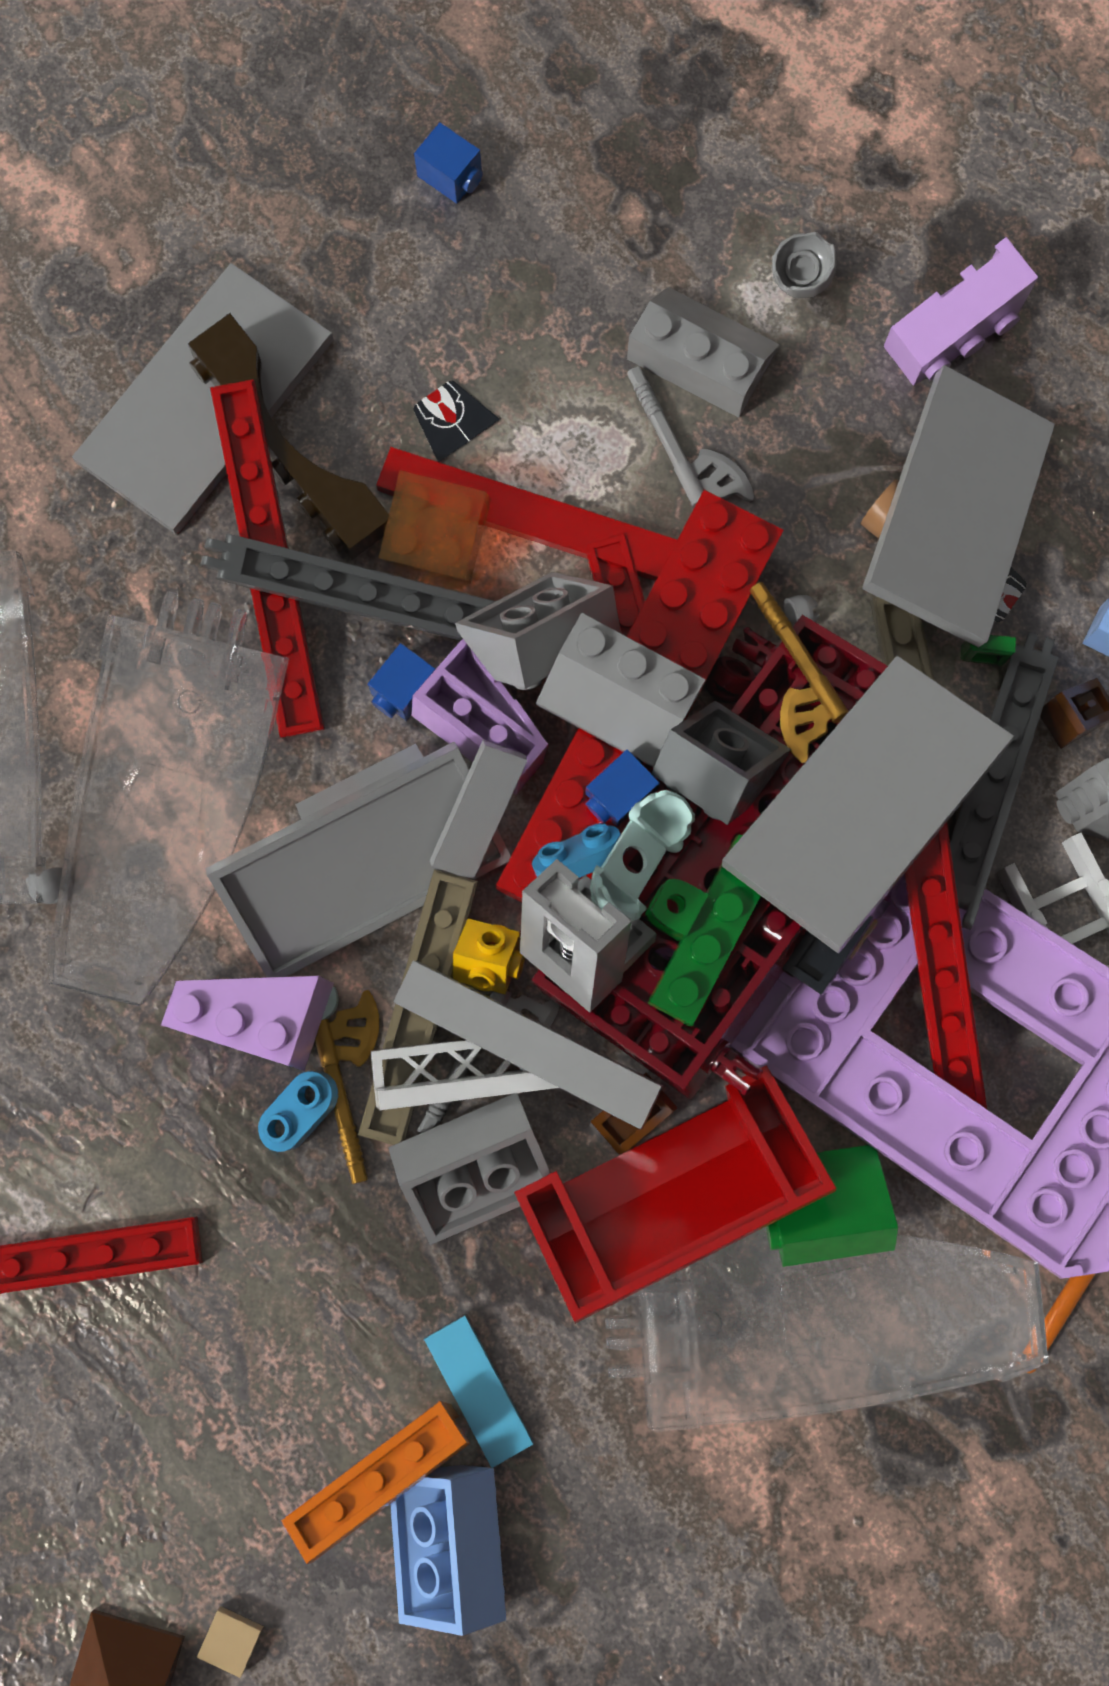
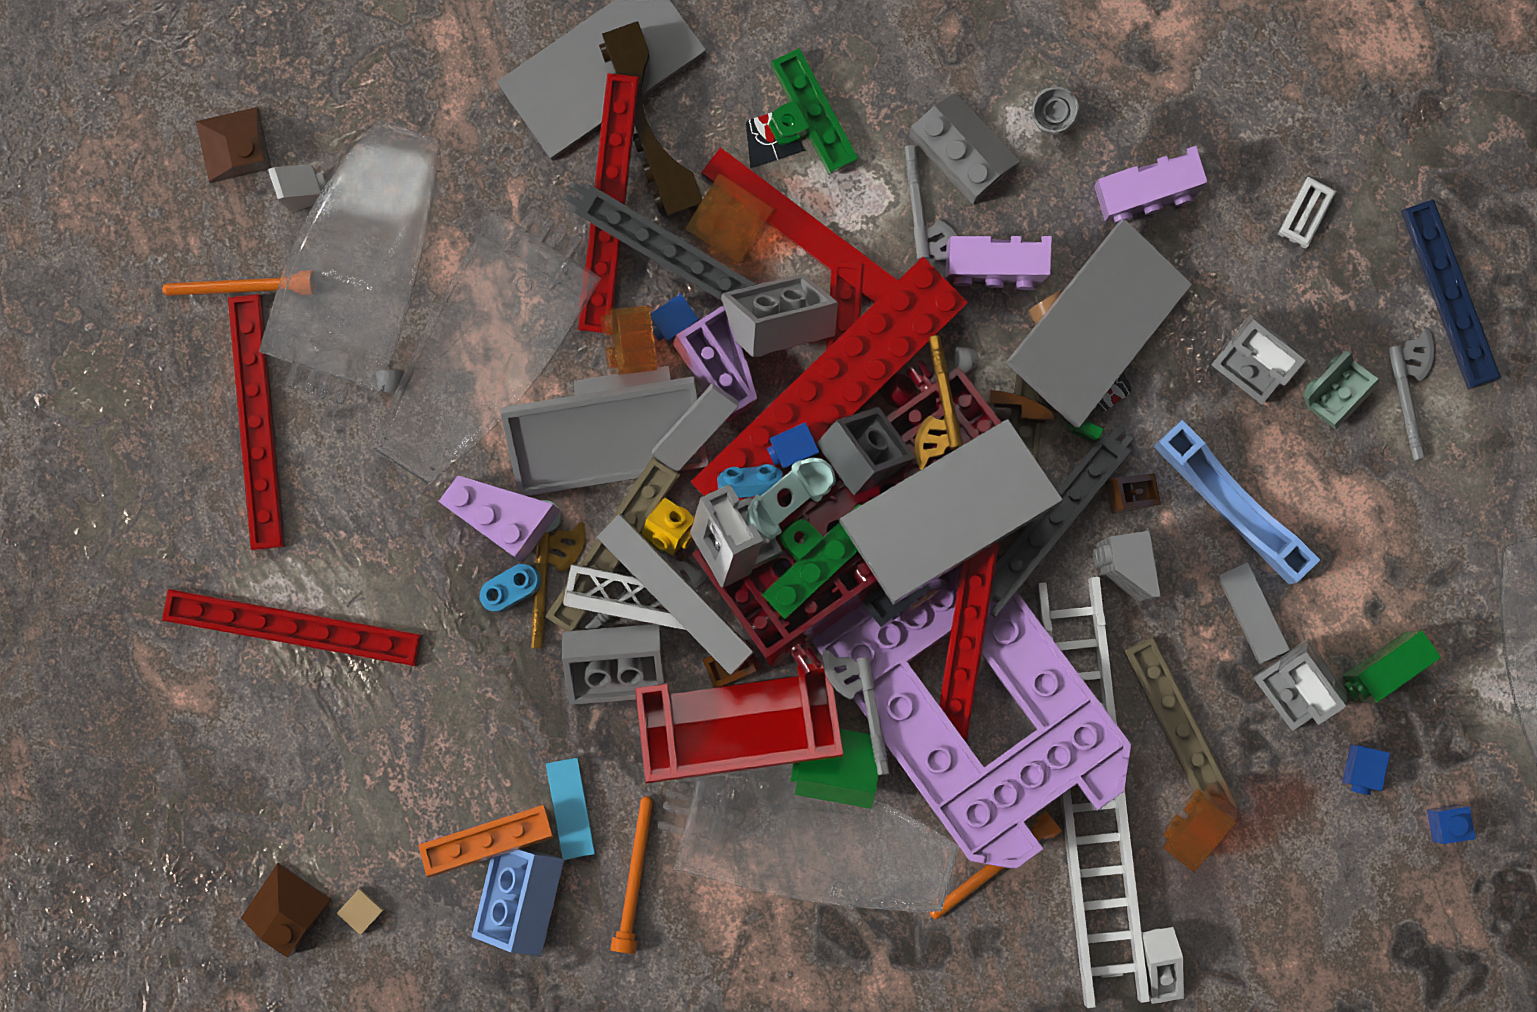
camera: 20 degrees right, 5 degrees up
light grey slope [536,613,706,768] -> none
none -> clear orange brick [601,303,657,375]
none -> orange piece [610,796,653,954]
none -> green plate [769,48,858,175]
none -> light grey piece [822,649,890,776]
none -> lavender wedge [945,236,1052,290]
none -> reddish brown slope [987,390,1054,424]

